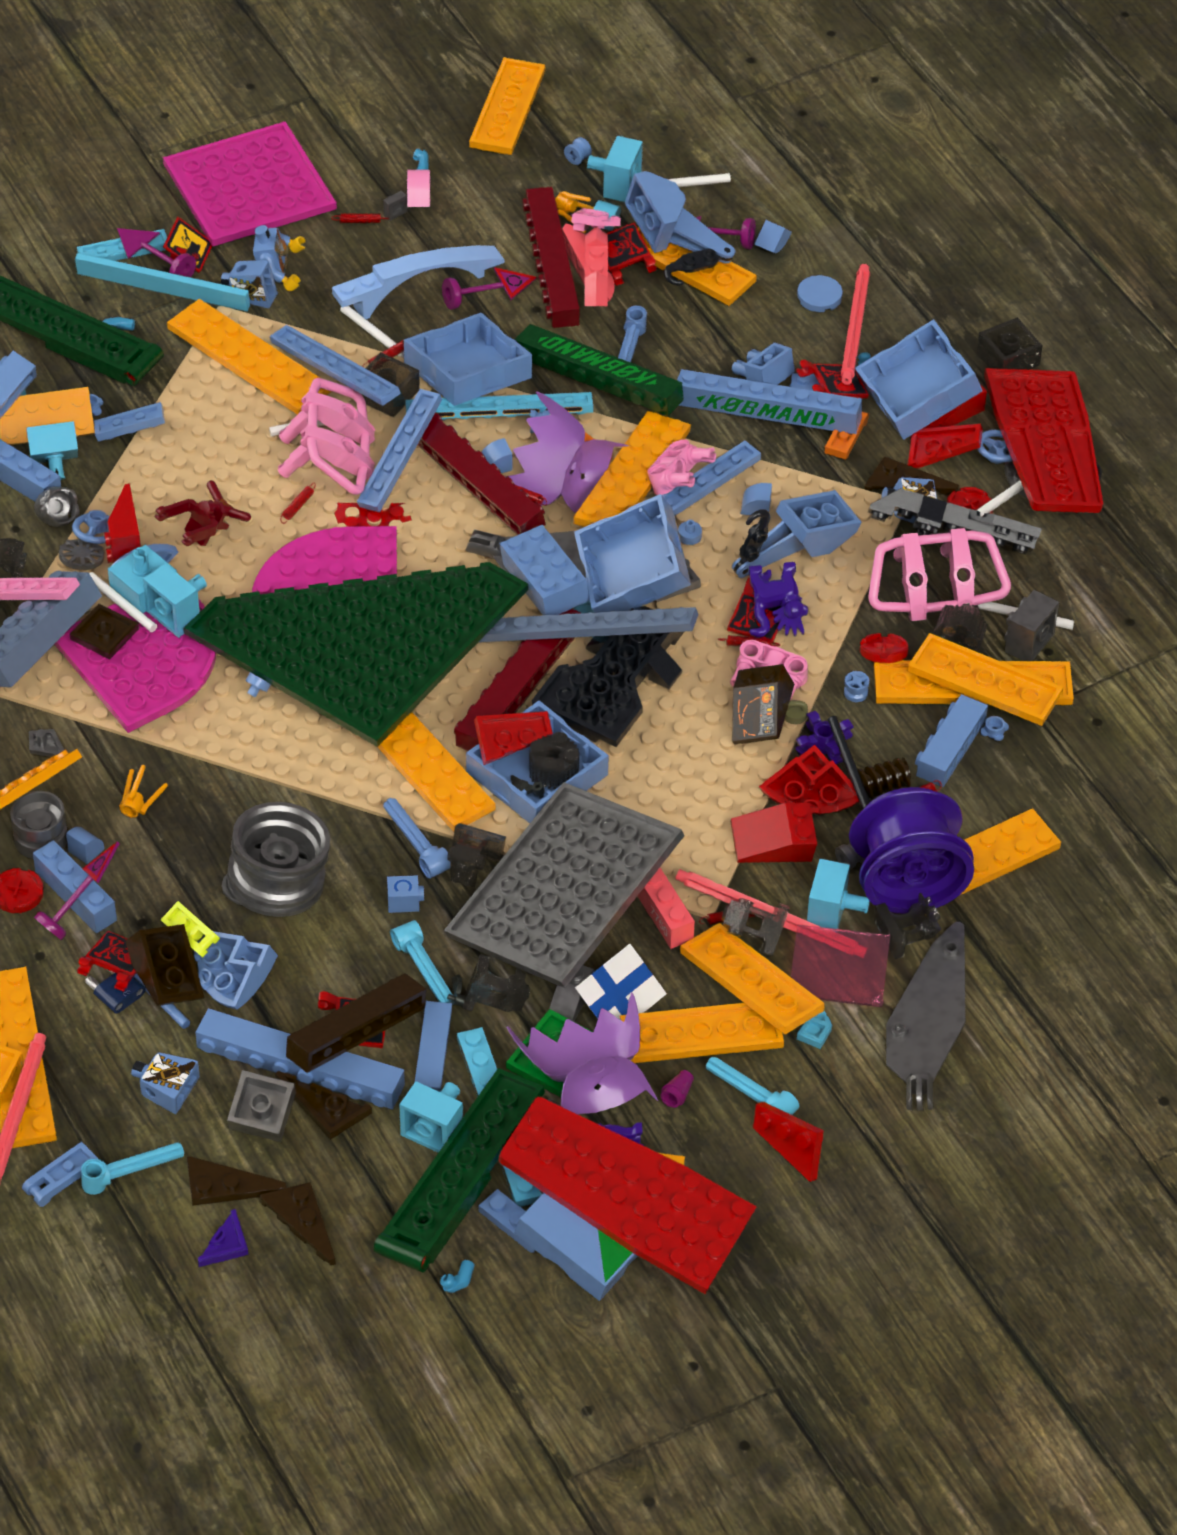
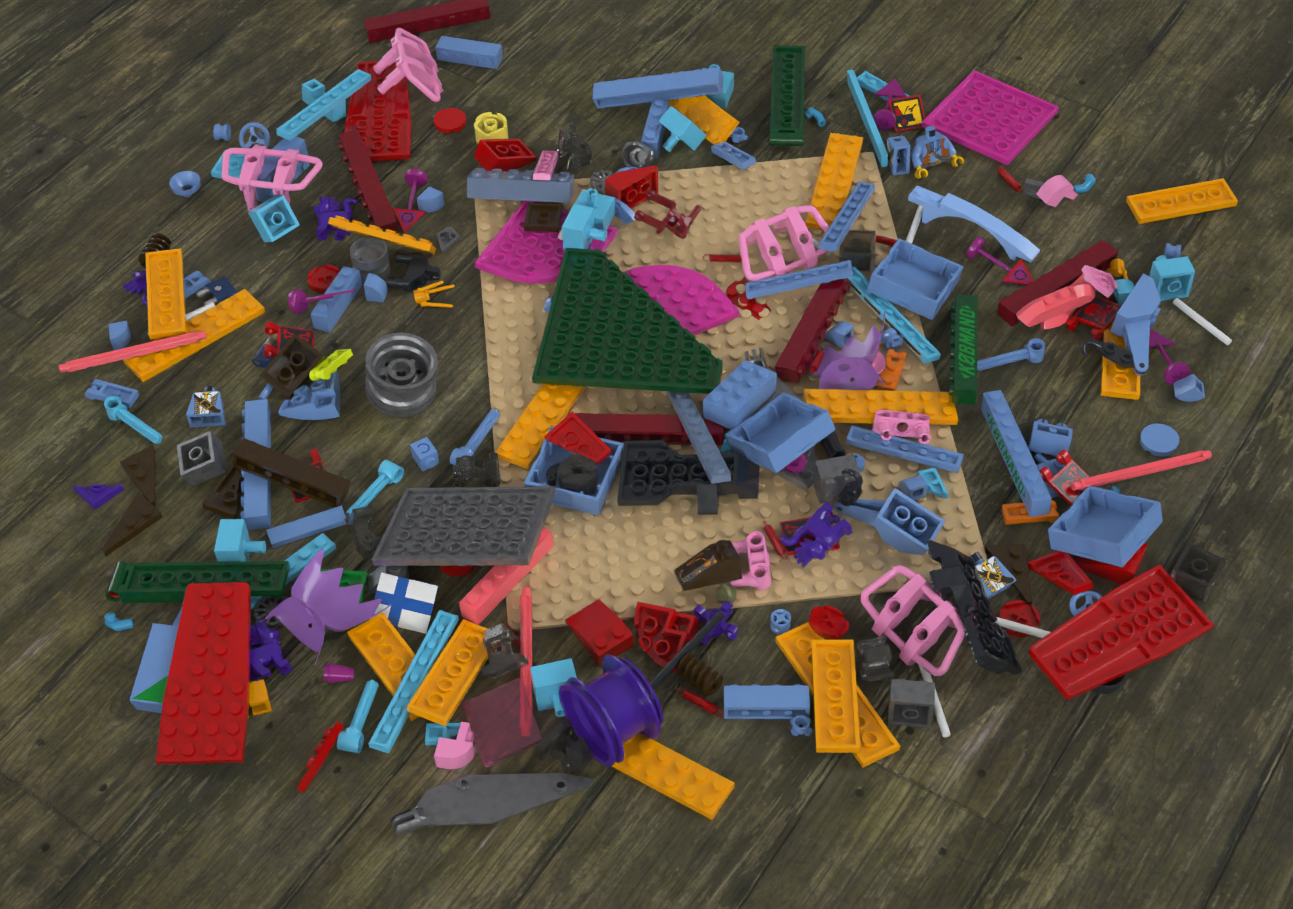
camera: 65 degrees right, 0 degrees up
none -> medium azure tile [368,610,459,753]
none -> black connector [387,251,441,292]
none -> bright pink brick [434,722,475,769]
none -> flat silver brick [814,454,860,504]
none -> medium azure tile [916,467,949,499]

